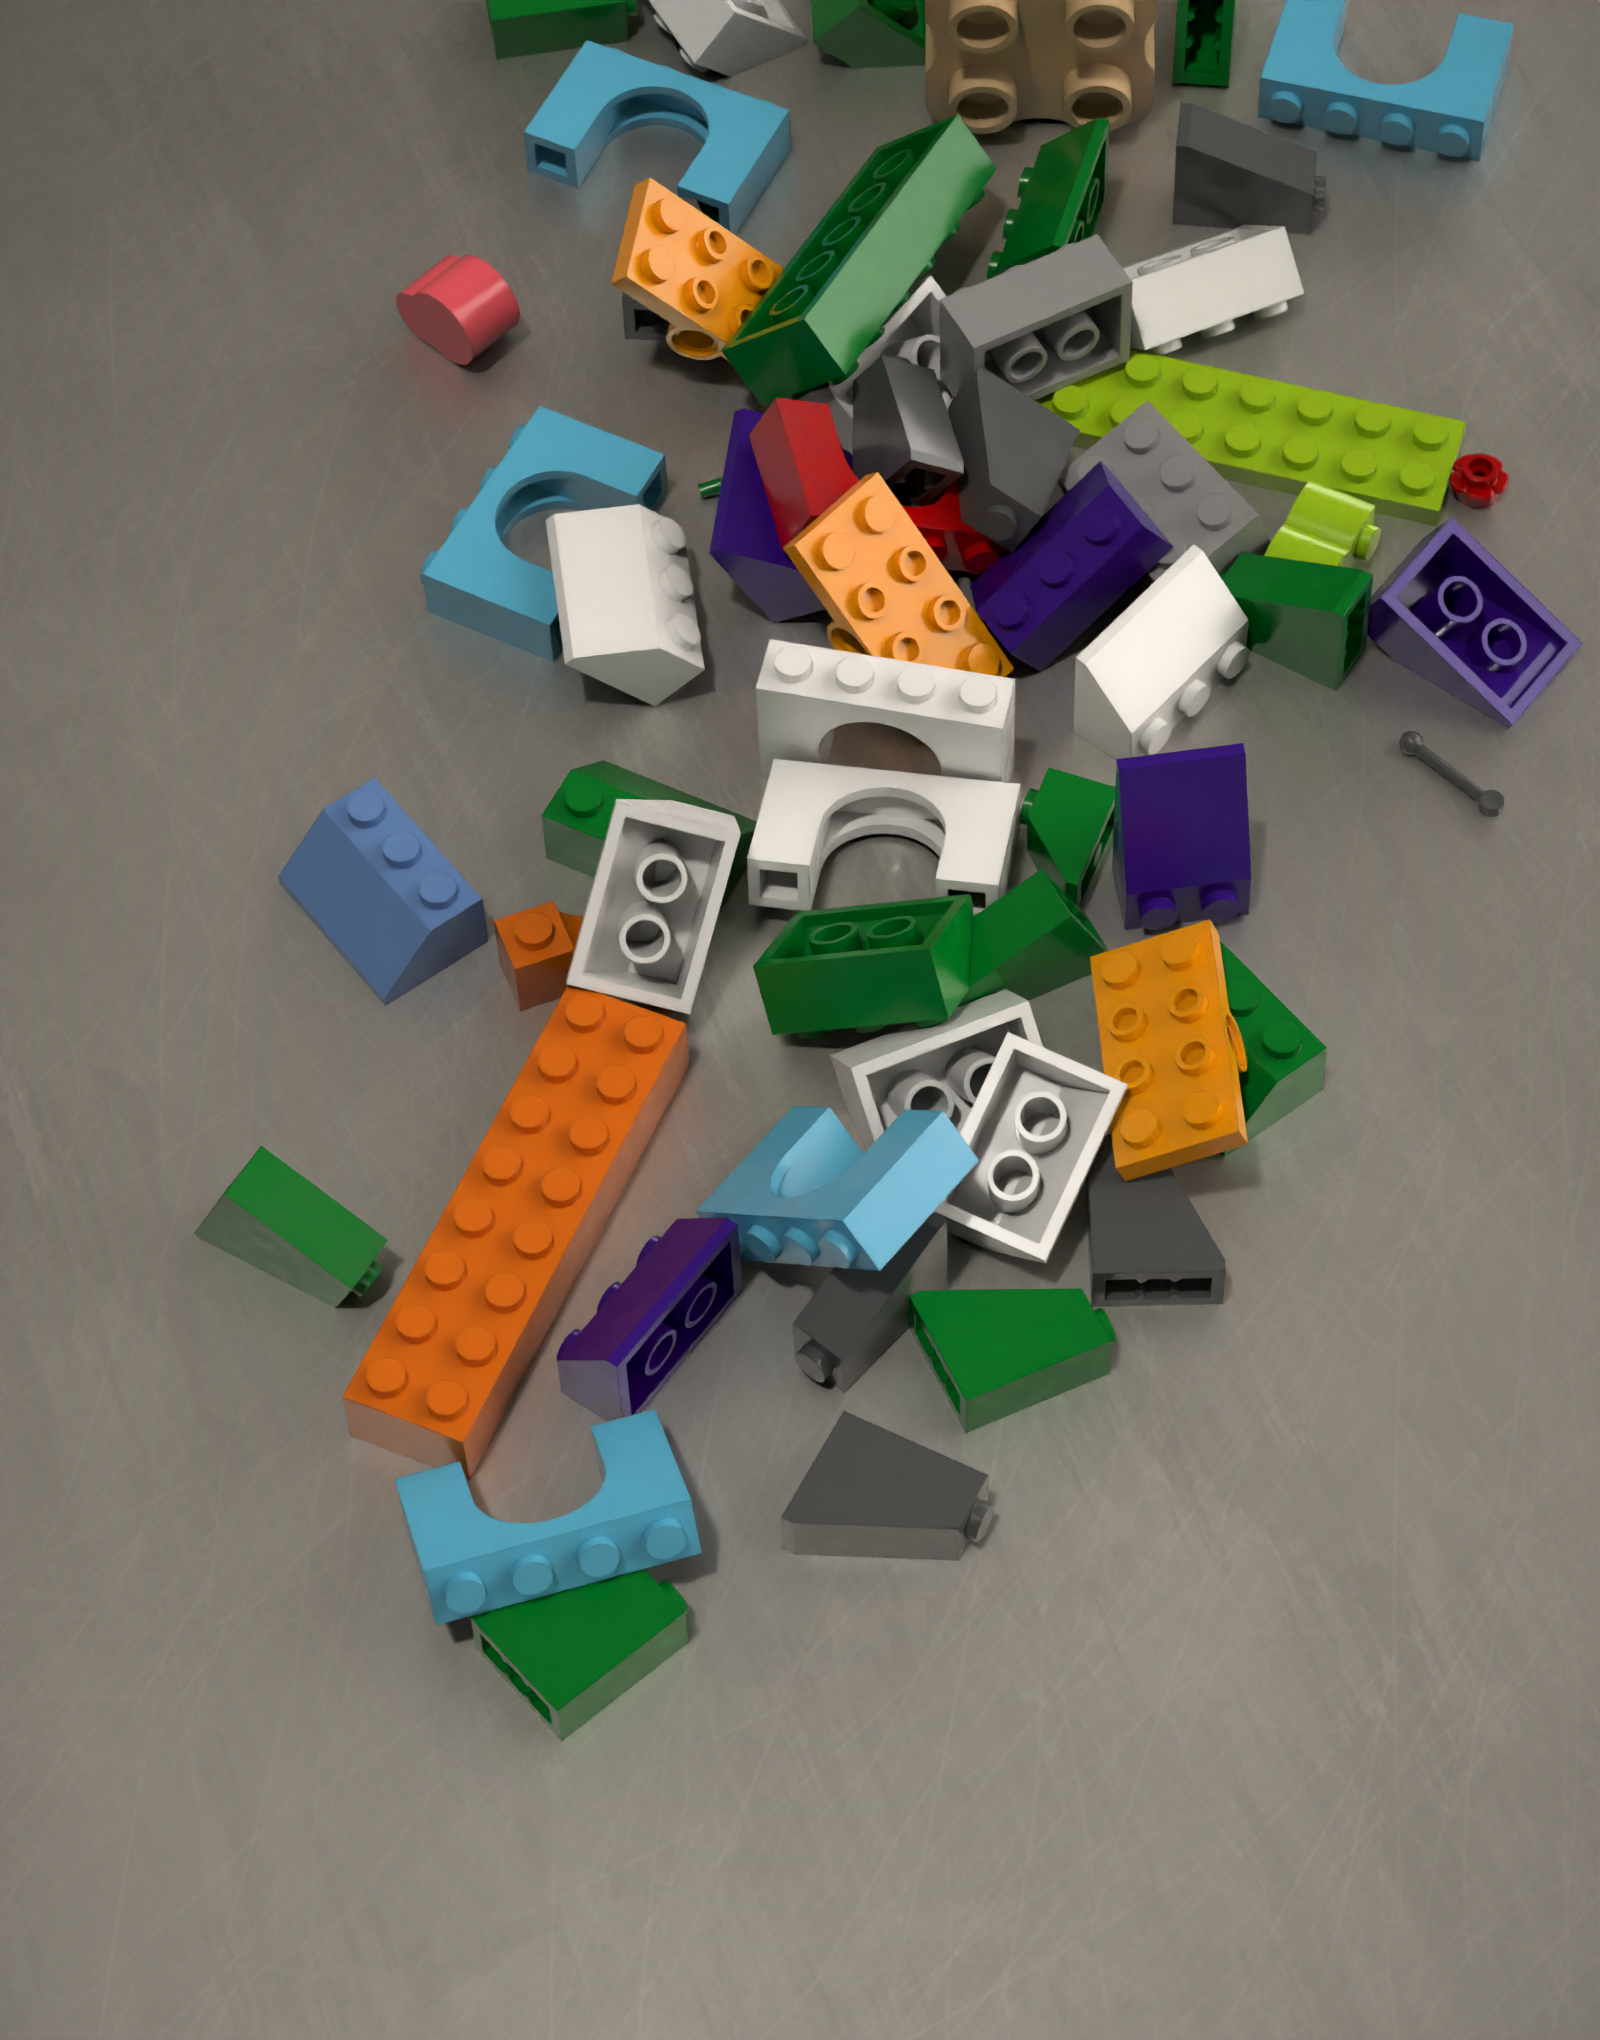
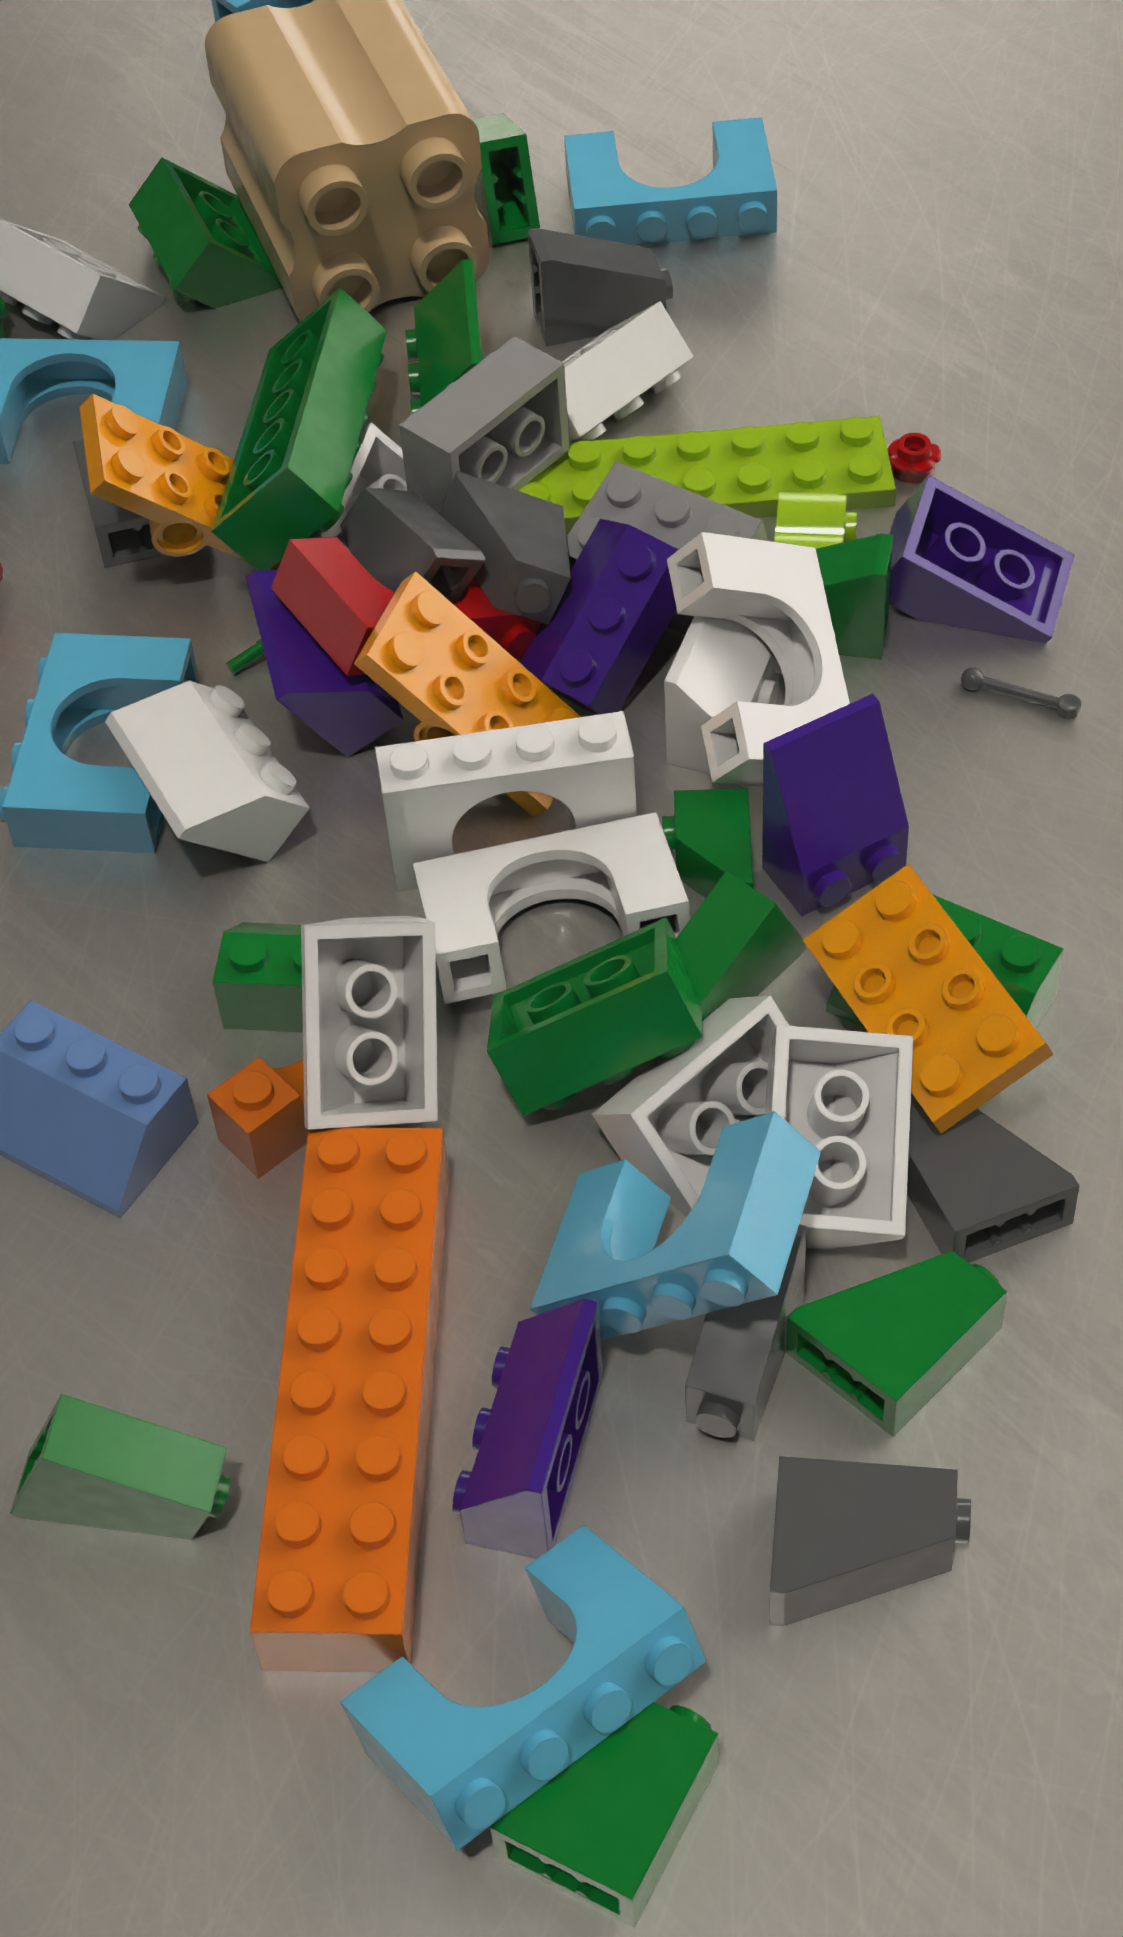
camera: 20 degrees left, 5 degrees down
none -> white arch [667,532,850,786]

